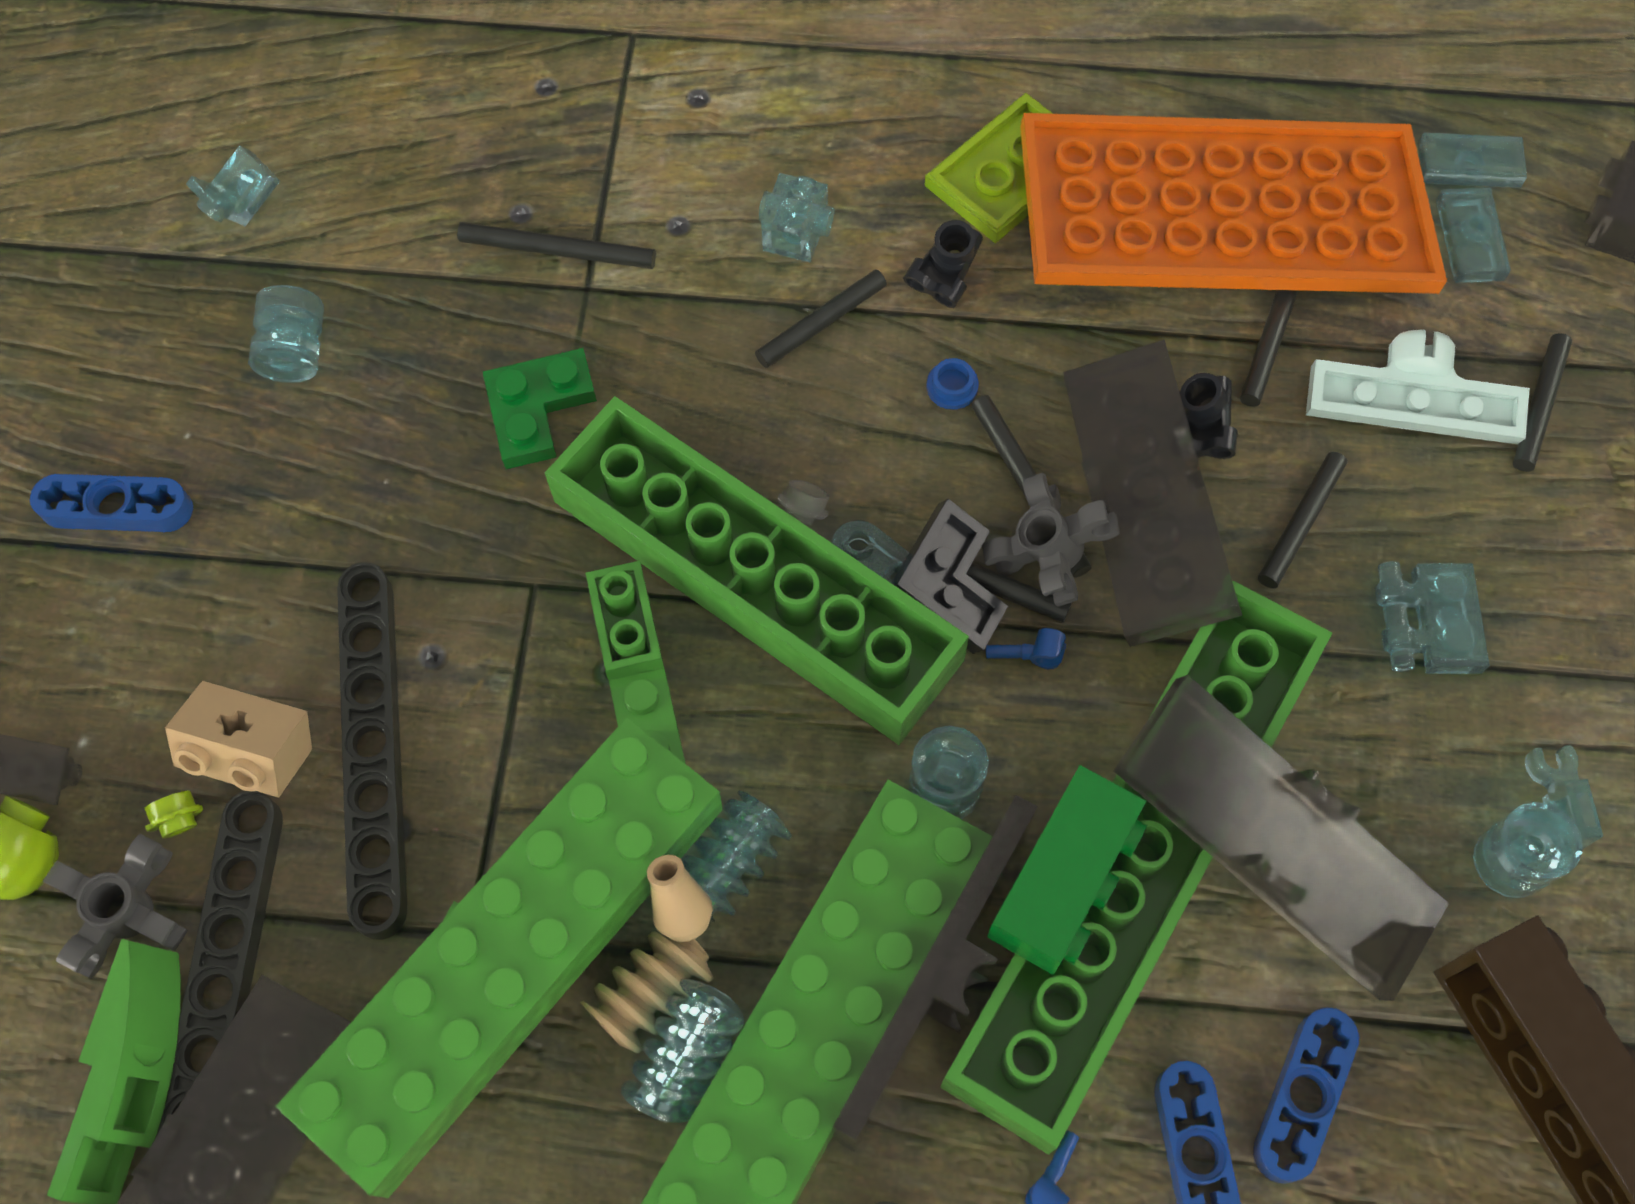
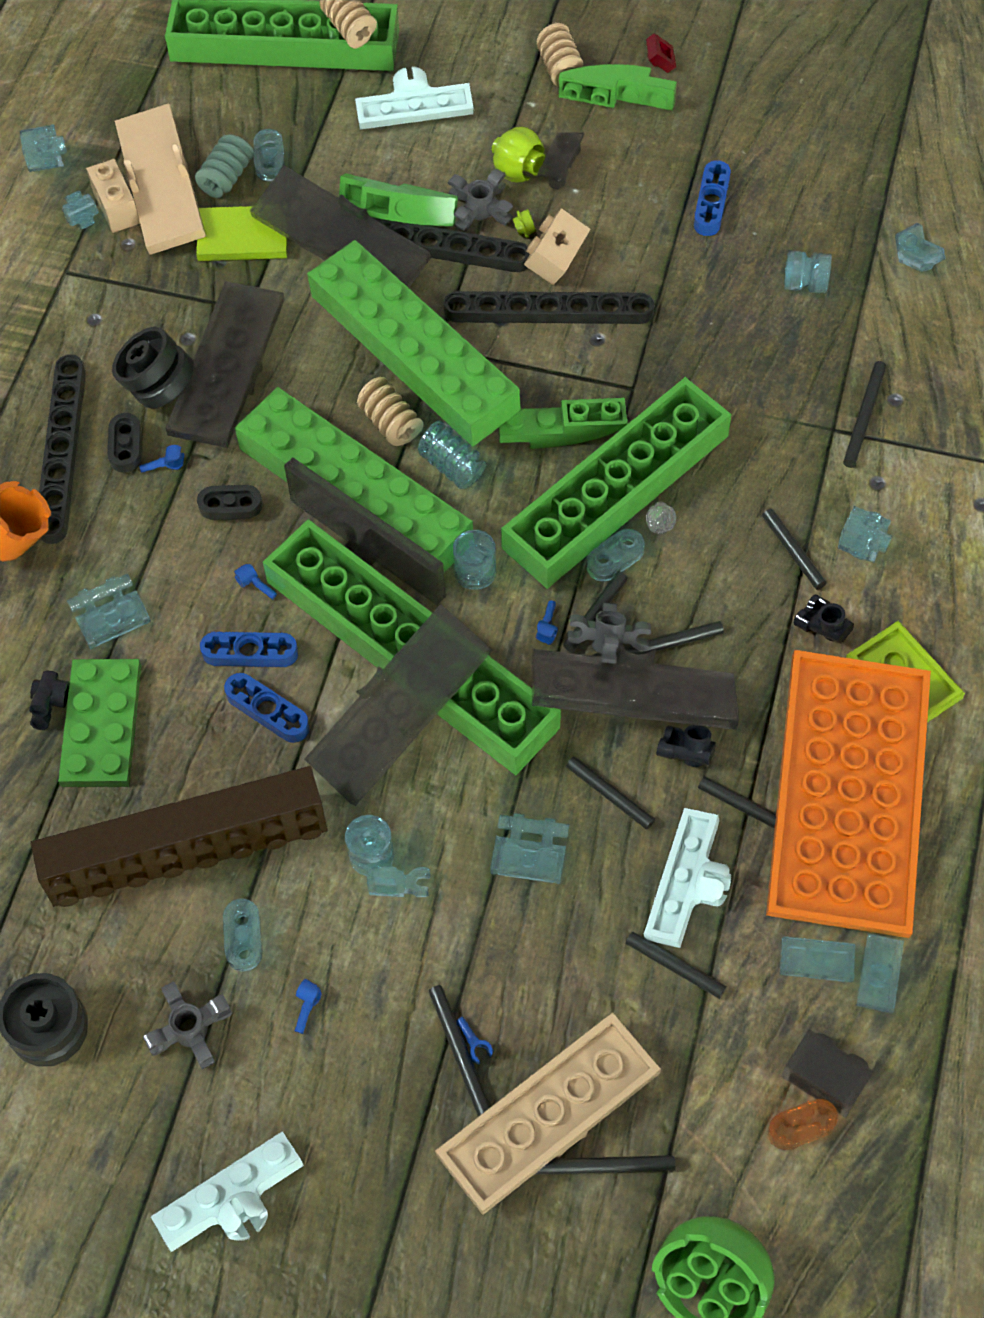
camera: 100 degrees right, 5 degrees down
green plate [482,348,597,470] -> none
clear light blue piece [621,979,744,1123] -> none
tan cone [647,855,713,942] -> none
plate [892,499,1008,654] -> none
blue plate [926,358,979,410] -> none
green brick [987,765,1148,975] -> none

